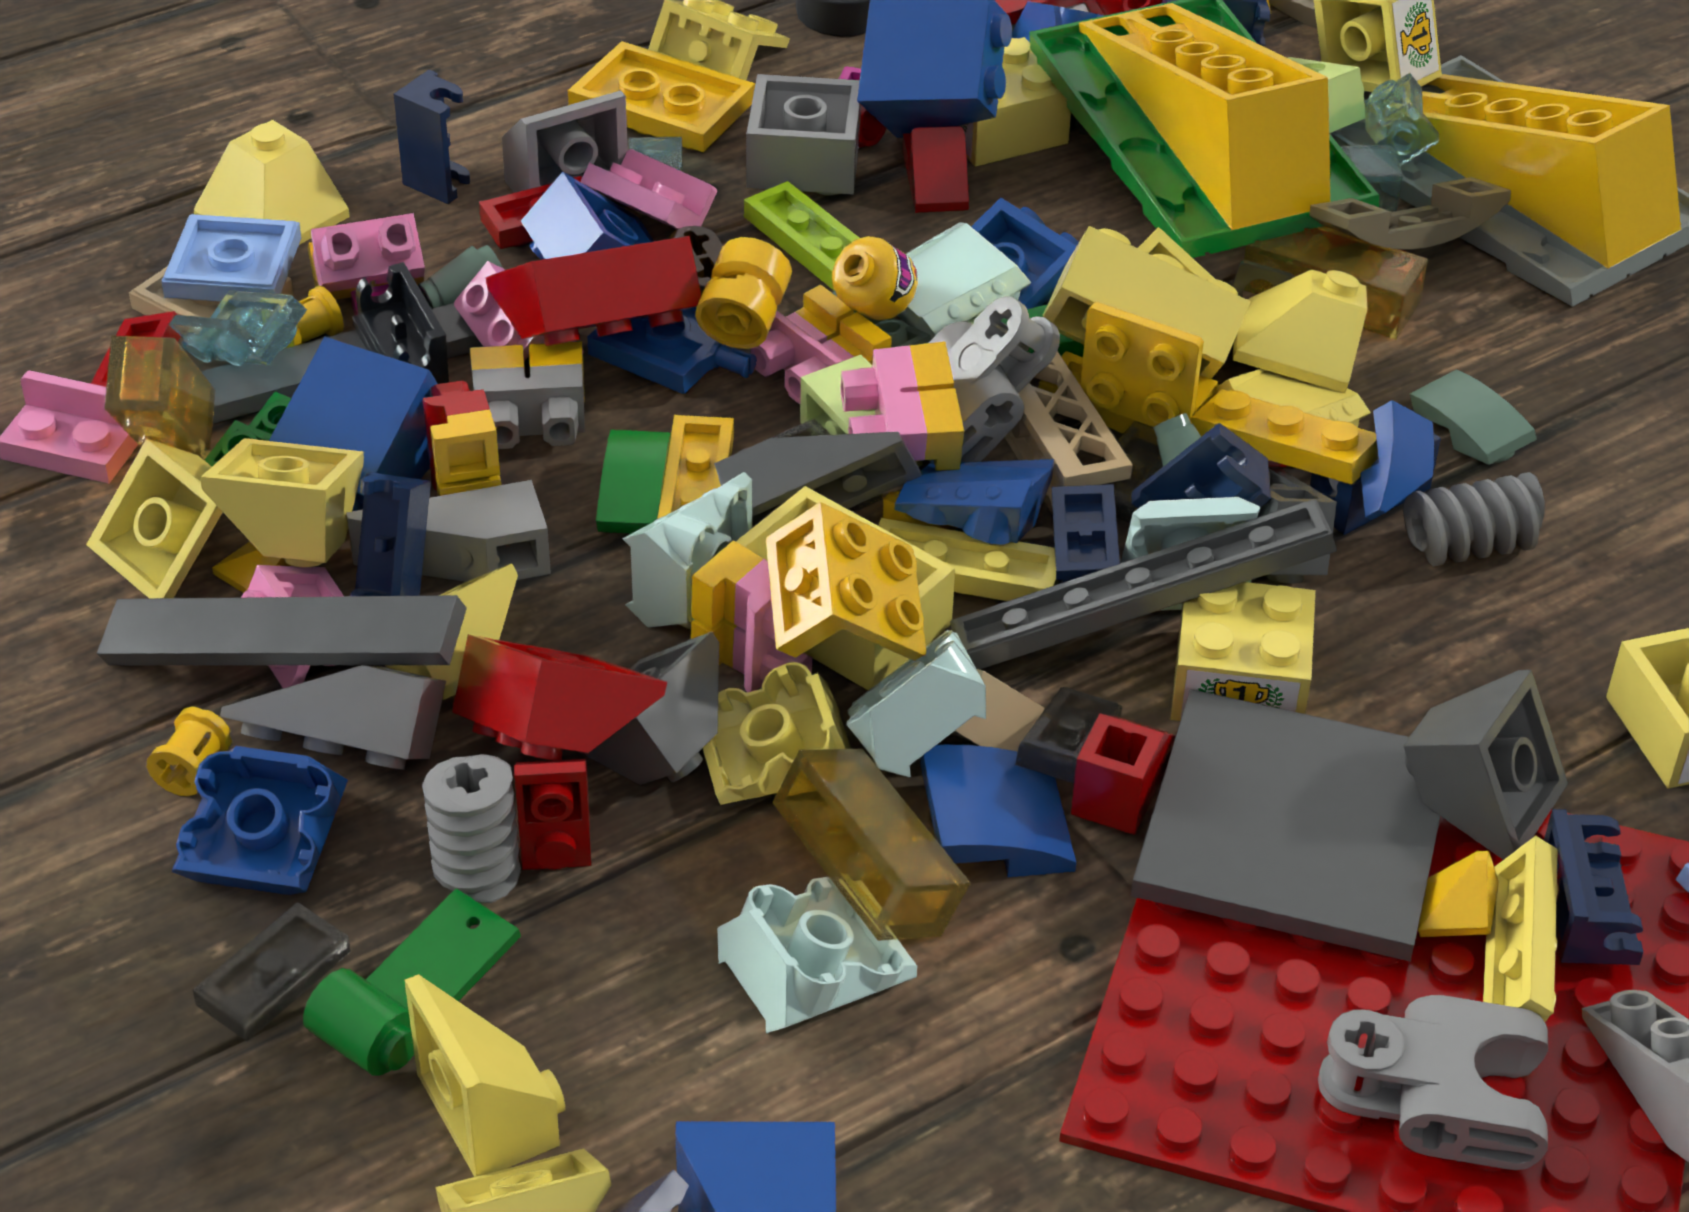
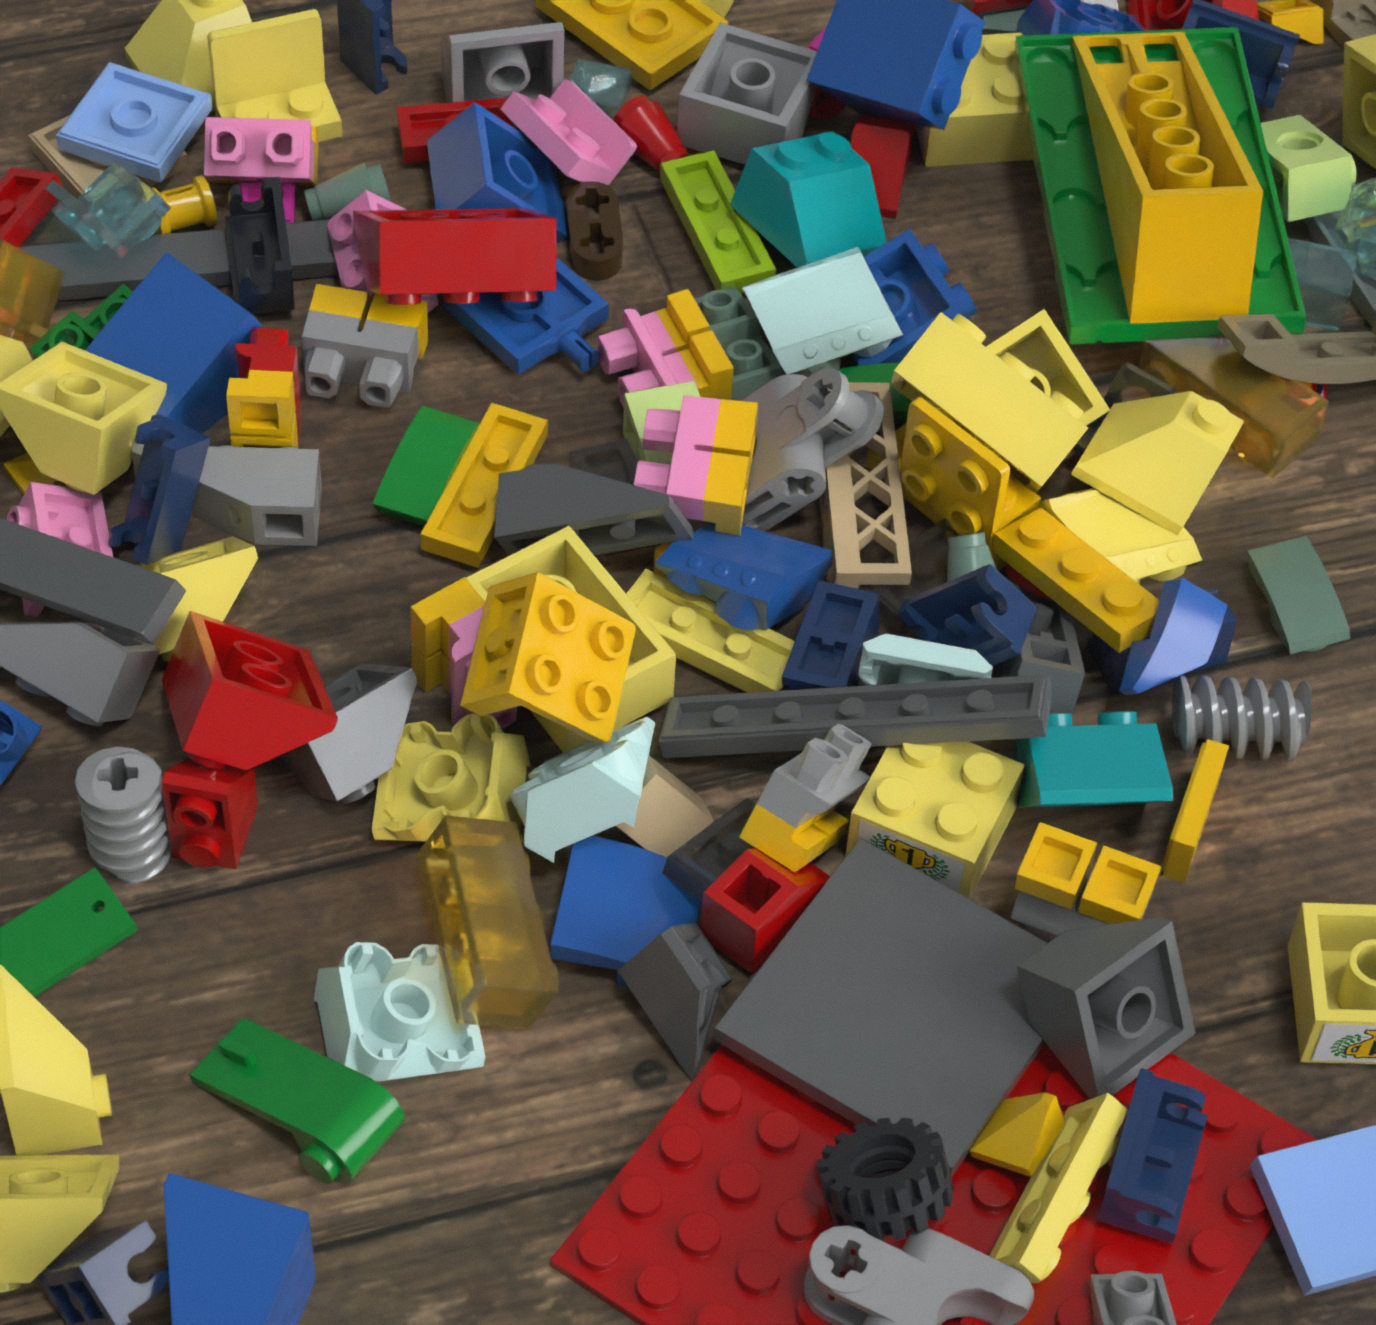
camera: 15 degrees right, 10 degrees up
light aqua slope [622,472,752,629] -> none
yellow wheel [695,237,792,349] -> none
yellow head [832,236,918,321] -> none
none -> green door [189,1017,405,1184]
none -> light yellow bracket [207,9,343,142]
none -> red cone [613,95,691,172]
none -> dark grey slope [618,923,734,1081]
none -> teal slope [730,131,887,268]
none -> light grey hips [739,724,871,872]
none -> black tyre [817,1117,954,1241]
none -> yellow hips [1011,822,1162,941]
none -> teal slope [1016,712,1173,808]
none -> yellow tile [1161,739,1229,883]

